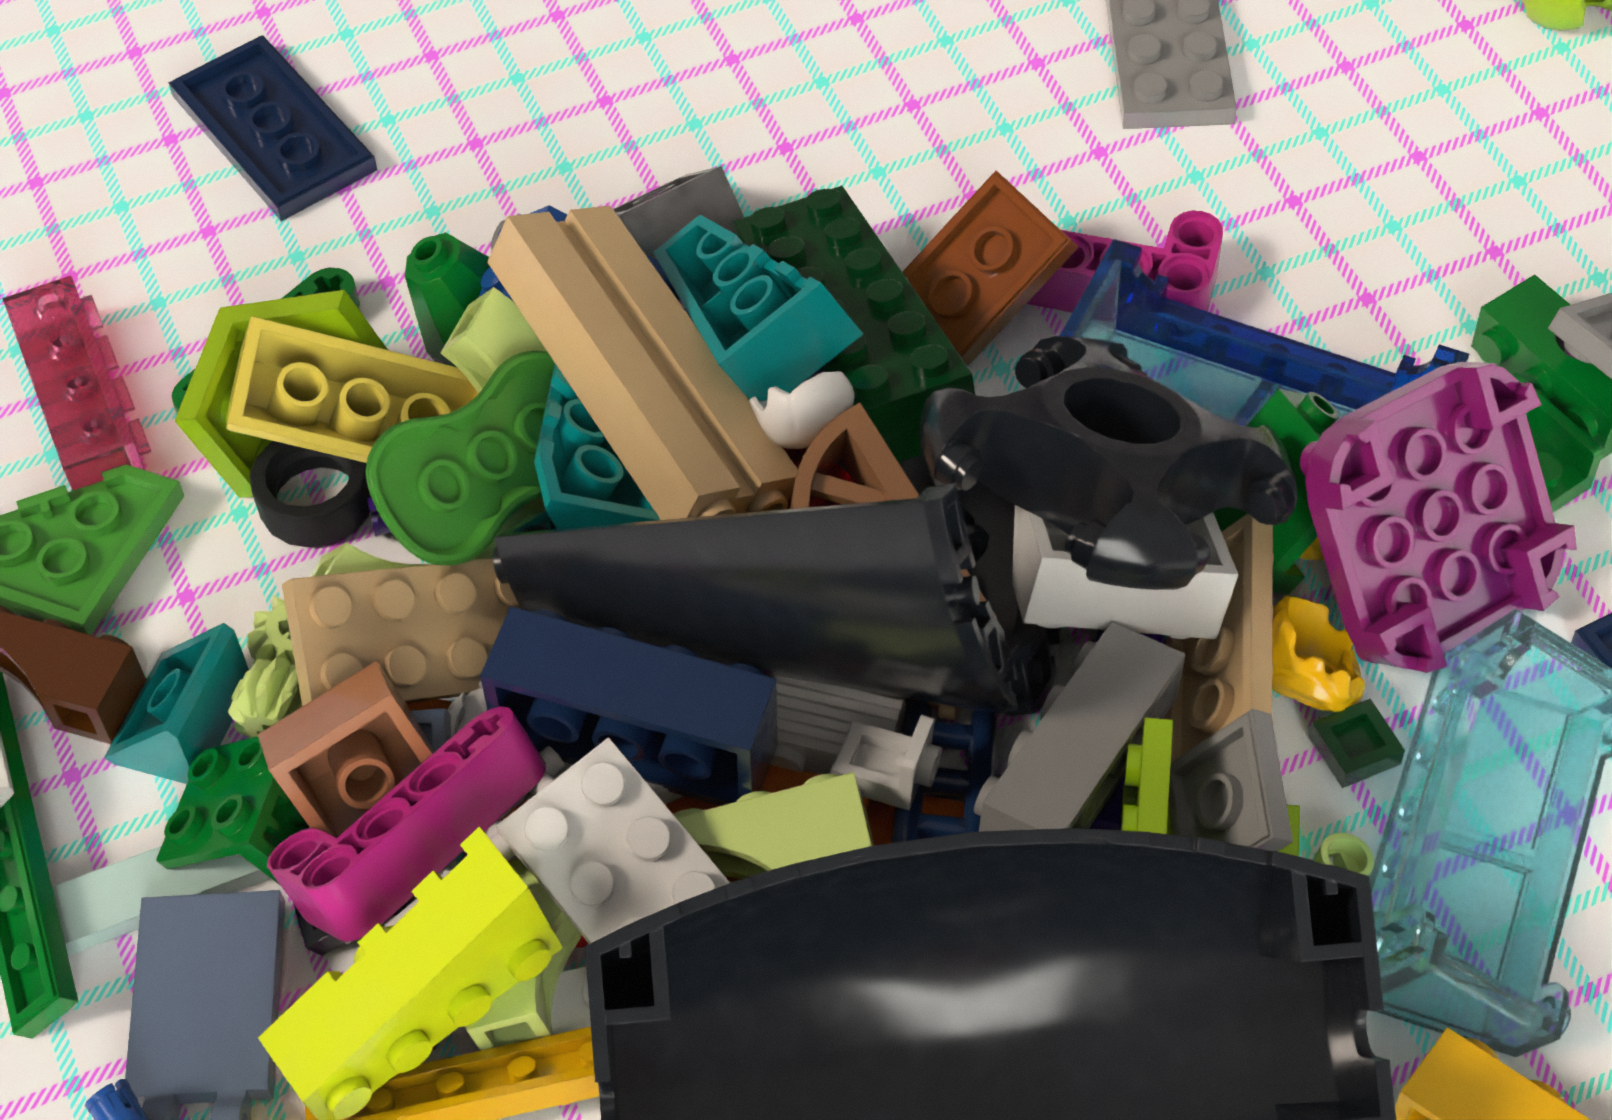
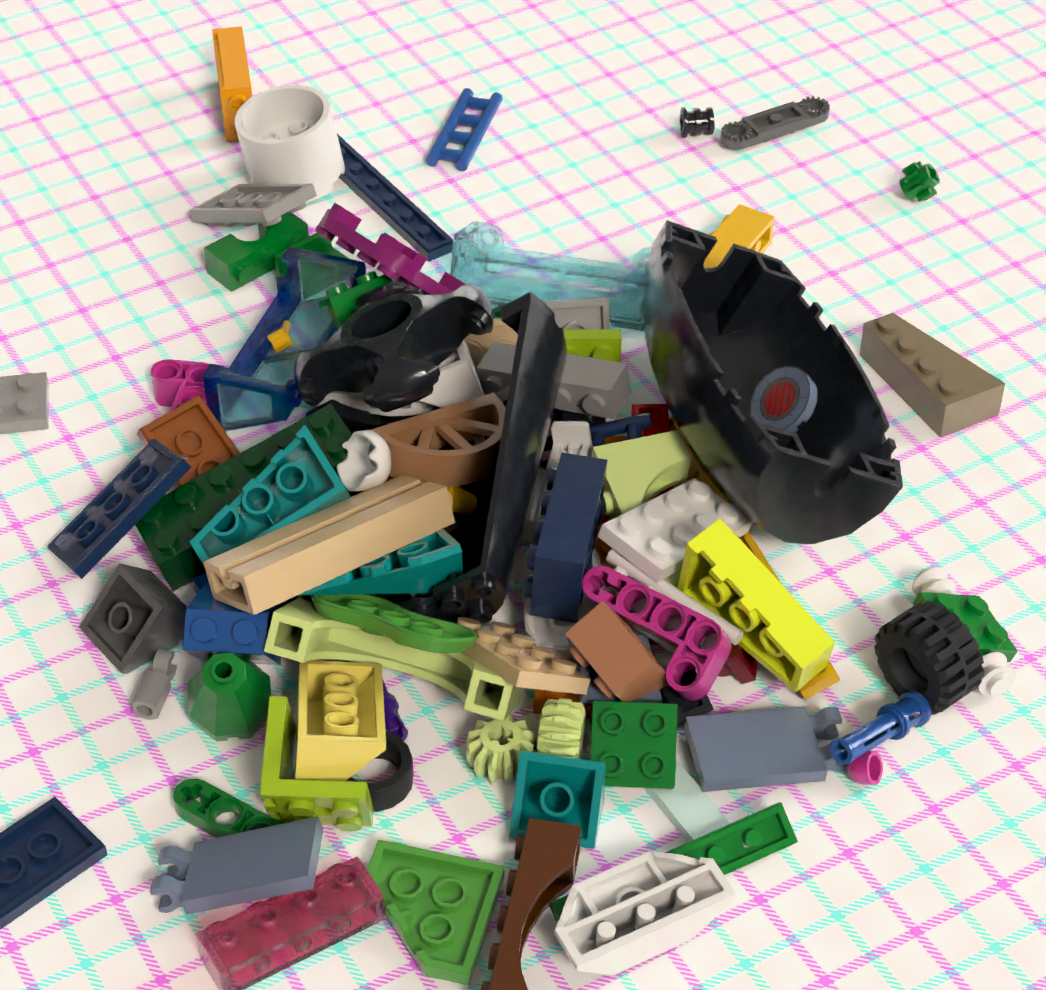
camera: 100 degrees left, 10 degrees down
none -> dark blue tile [47,439,191,579]
none -> sand blue tile [149,816,323,915]
none -> yellow hand [267,320,294,354]

